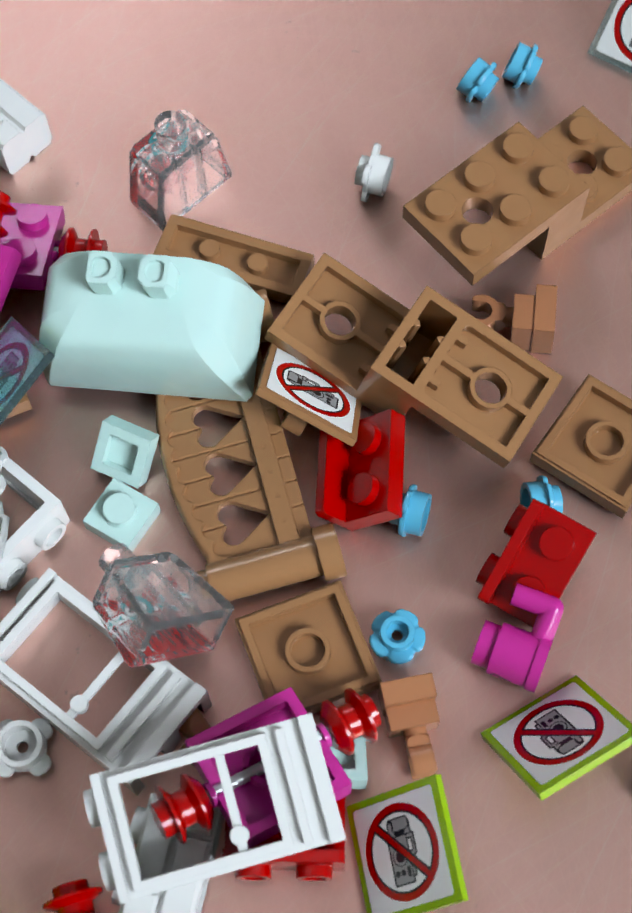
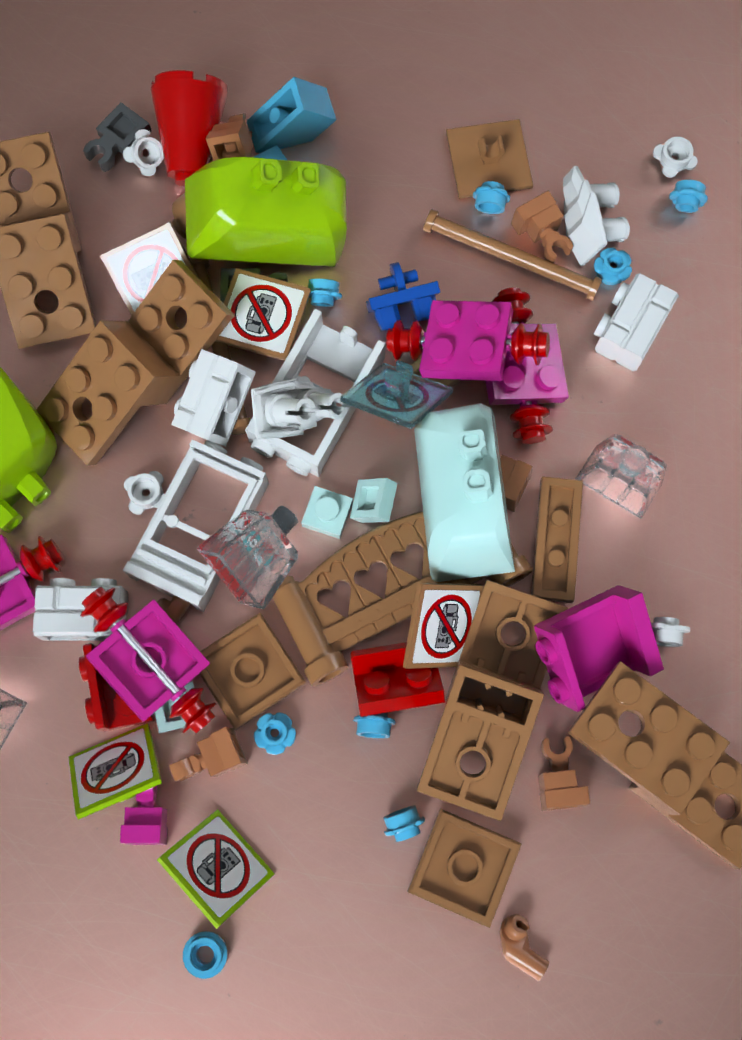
camera: 75 degrees right, 10 degrees up
white door [83,713,346,904] -> none
dark pink piece [470,583,564,693] -> none
red bracket [475,499,597,628] -> none
none -> dark pink piece [120,785,168,845]
none -> dark pink panel [534,585,664,712]

